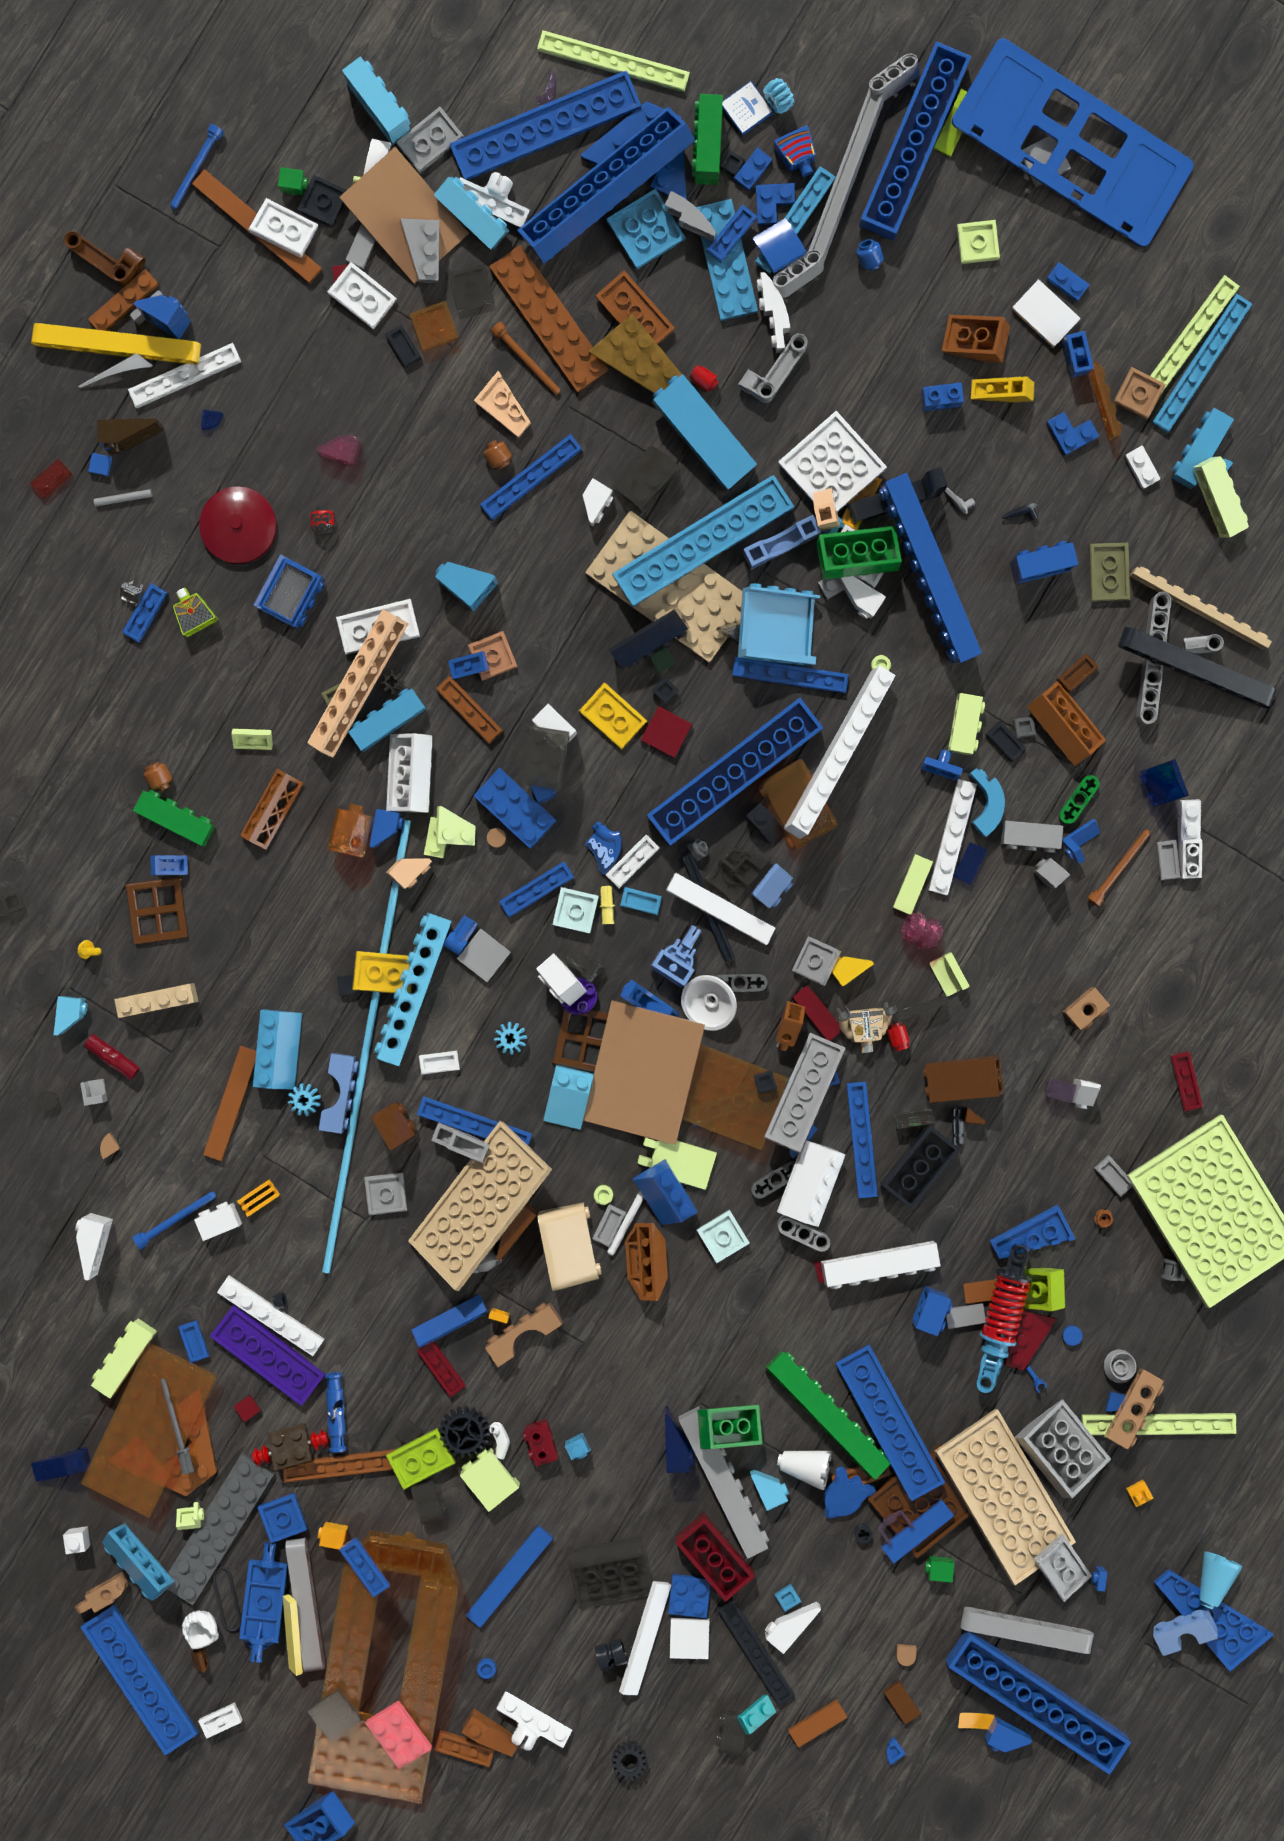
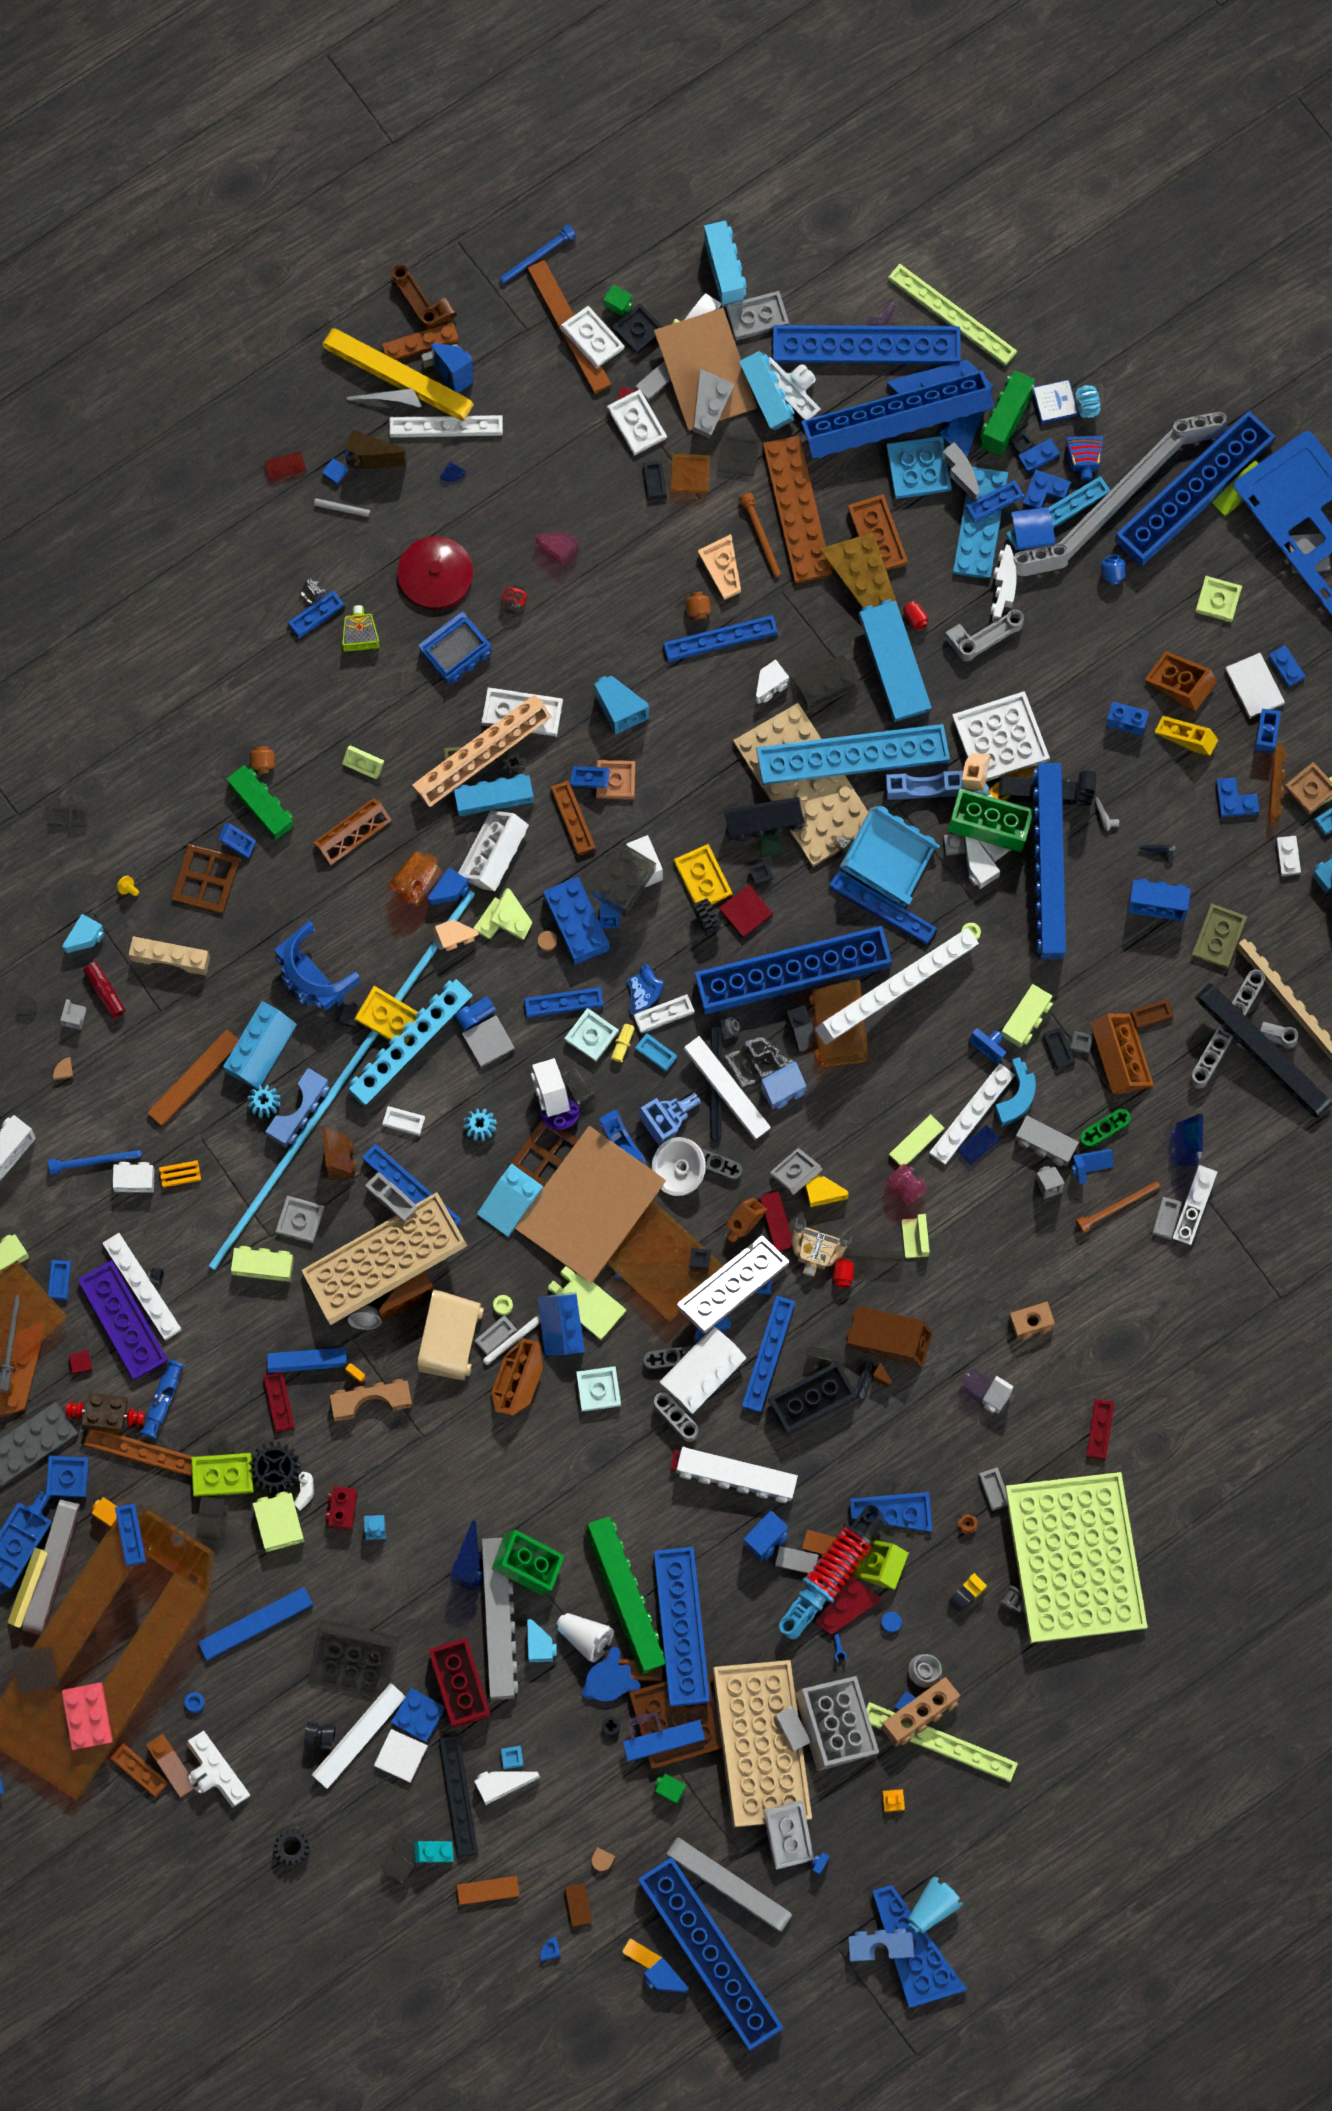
camera: 25 degrees right, 15 degrees down
none -> yellowish green brick [231,1246,294,1282]
none -> blue piece [274,920,361,1011]
none -> black tyre [692,898,722,936]
none -> light grey tile [774,1706,811,1752]
none -> leg [949,1573,987,1612]

